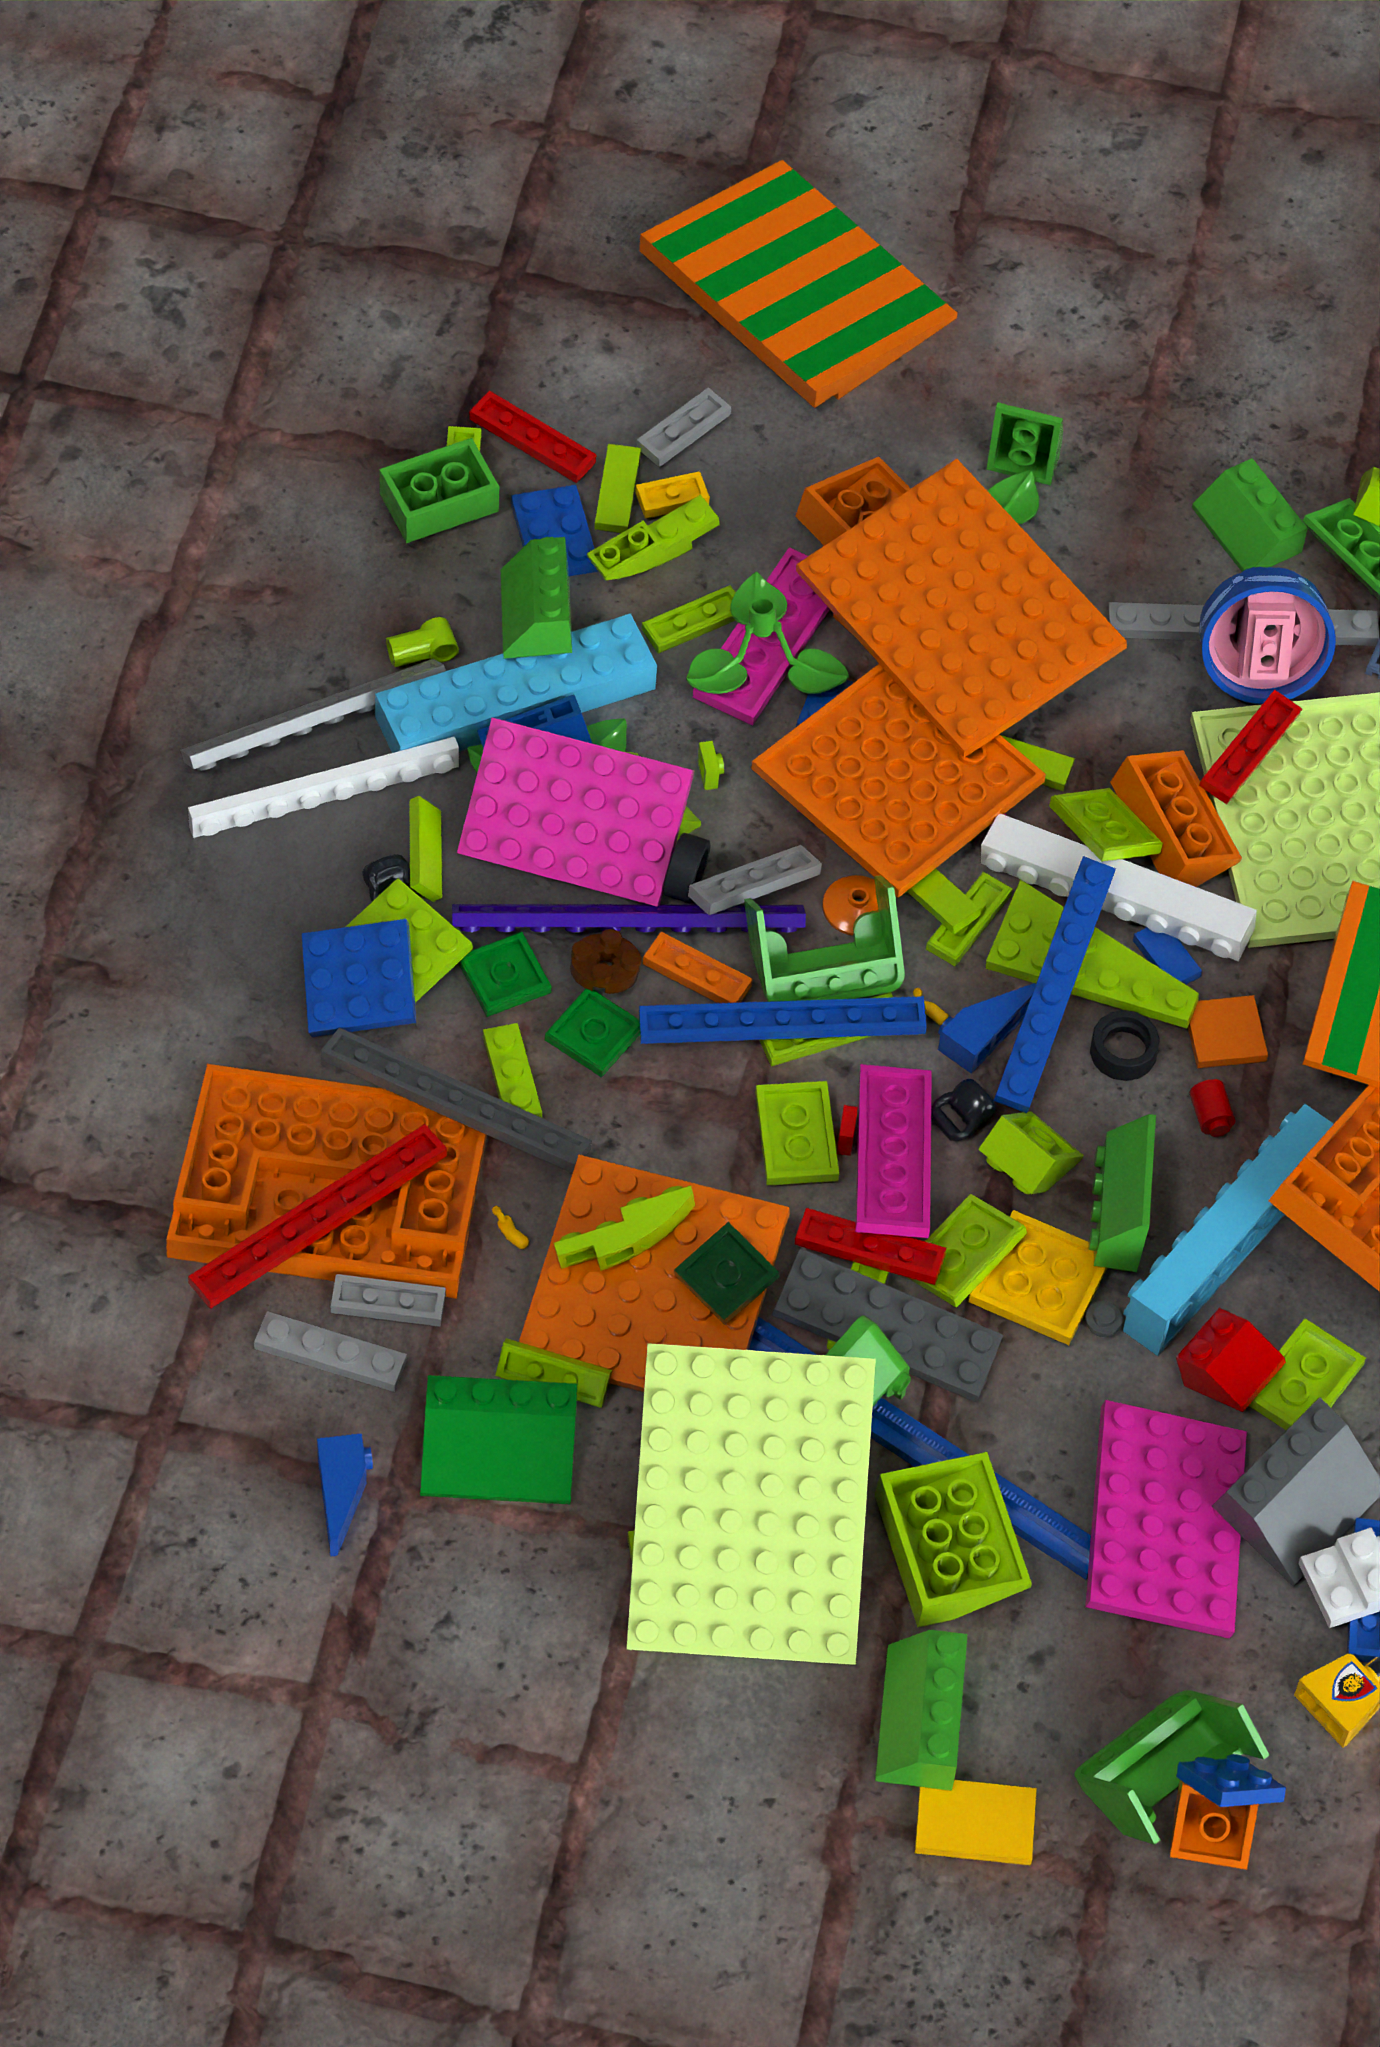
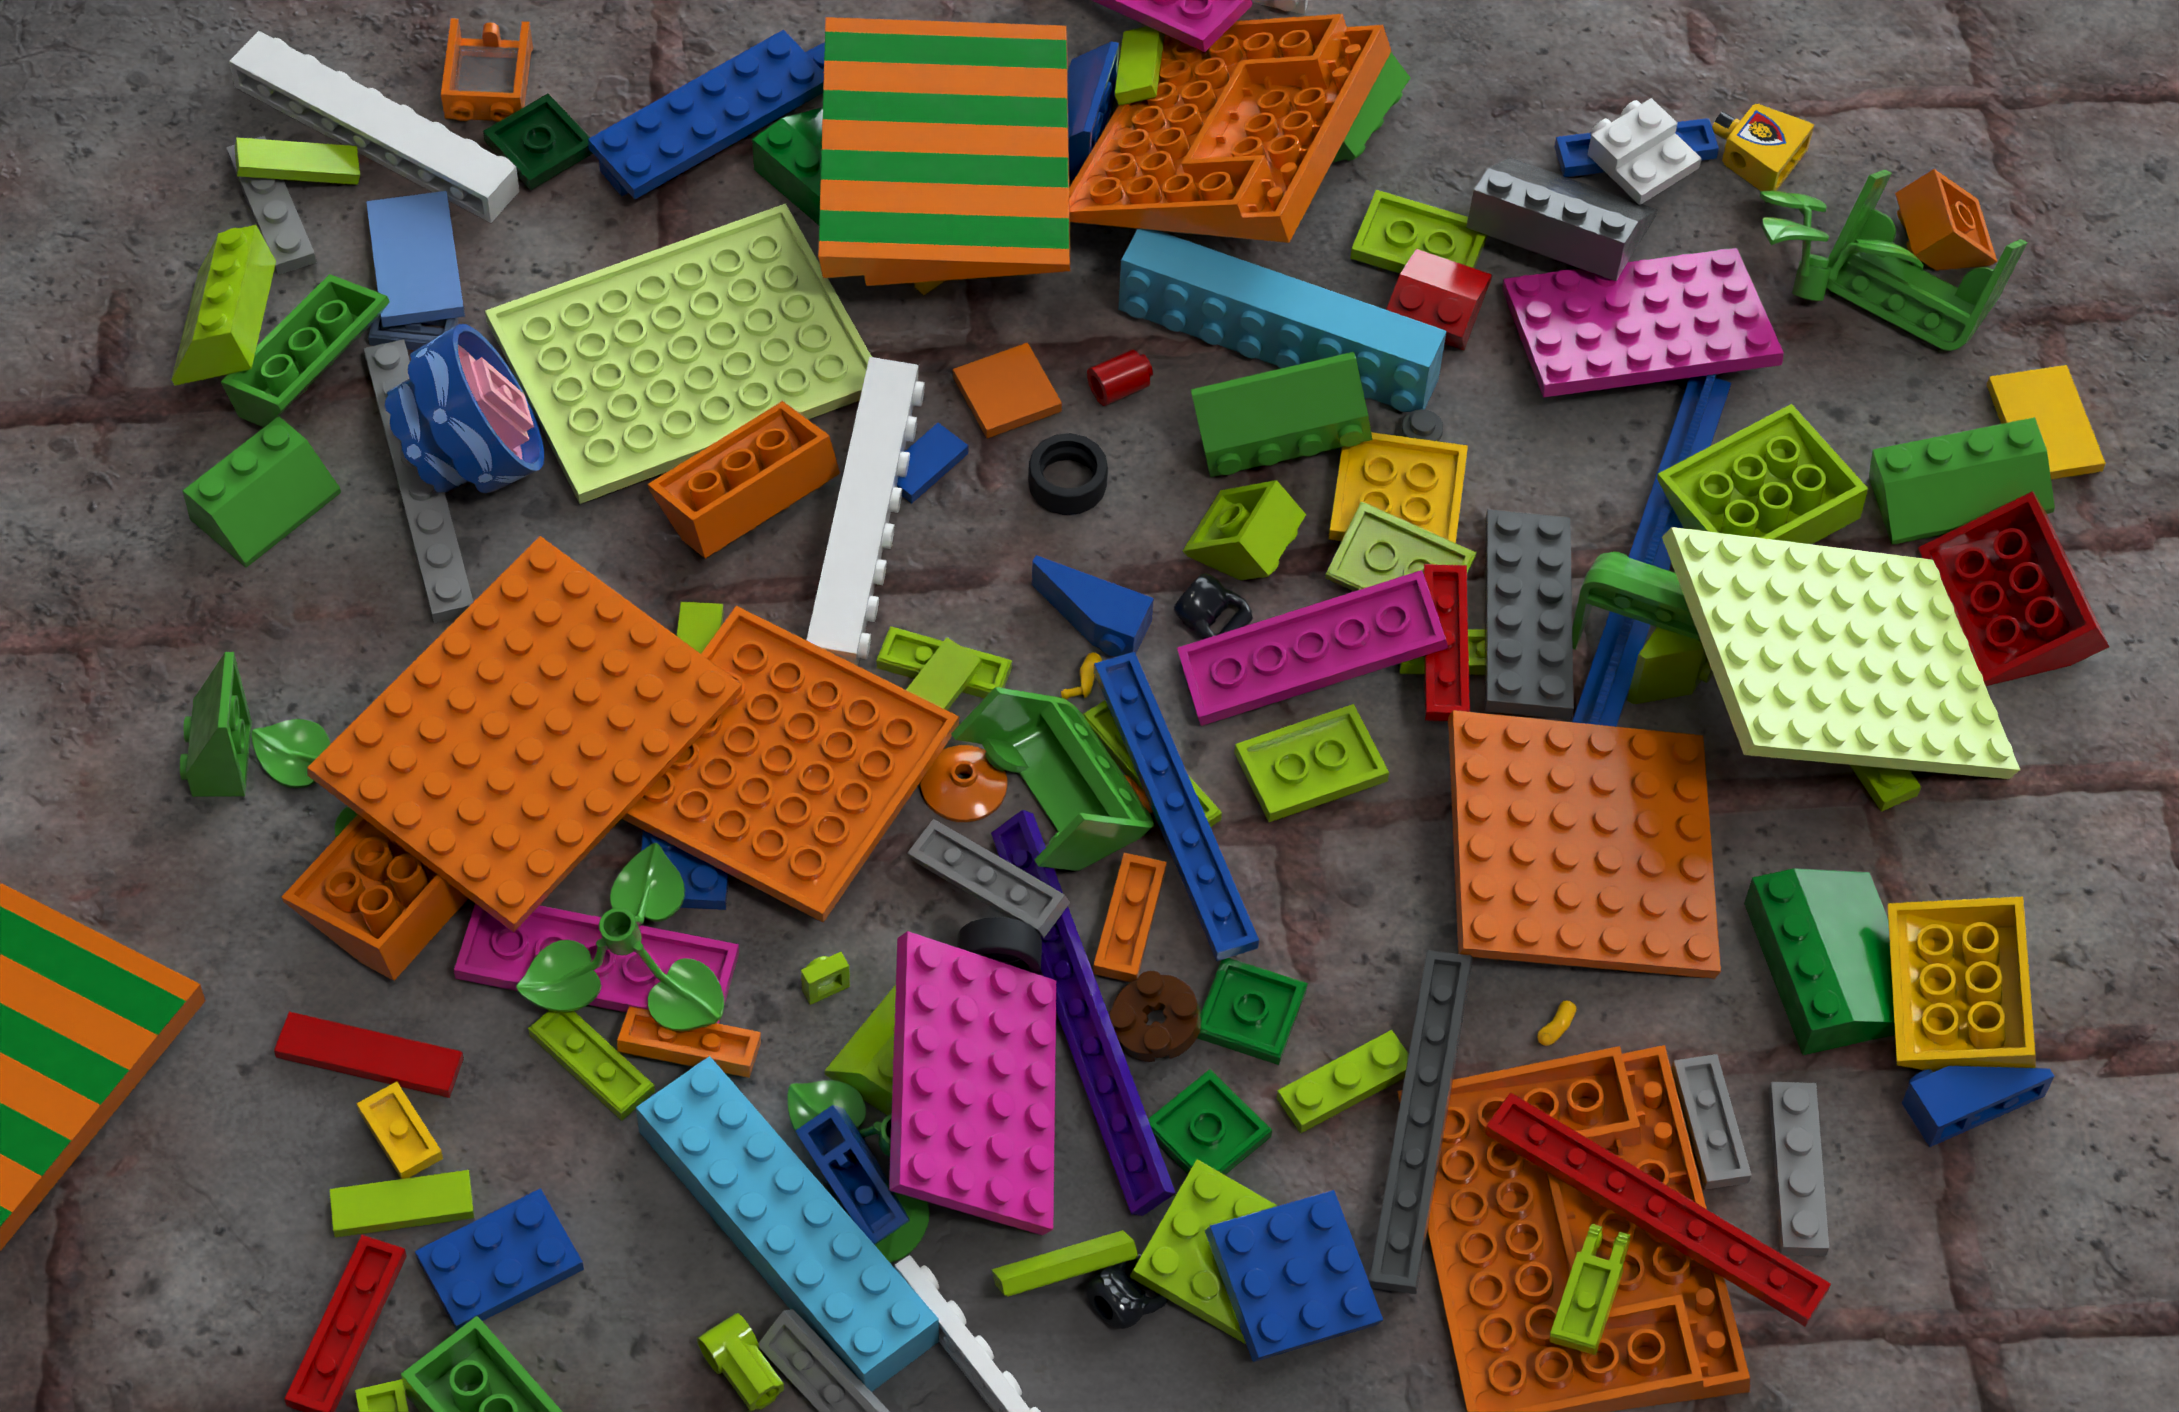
camera: 105 degrees left, 0 degrees up
lime tile [495,1338,612,1408] -> none
bright green slope [501,537,572,659] -> none
lime slope [554,1185,695,1271] -> none
lime slope [587,495,720,580] -> none
light grey plate [636,387,731,467] -> none
dark green plate [674,1222,779,1325] -> none
red tile [837,1105,858,1156] -> none
lime wing [986,879,1199,1029] -> none
blue plate [993,856,1116,1113] -> none
lime tile [1049,788,1163,862] -> none
blue plate [1176,1754,1286,1807] -> none
red plate [1199,690,1302,805] -> none
none -> red tile [274,1011,464,1098]
none -> orange plate [617,1006,761,1078]
none -> lime hinge [1550,1224,1630,1355]
none -> bright green plant [1759,191,1924,301]
none -> yellow slope [1888,896,2036,1072]
none -> red slope [1918,491,2109,686]

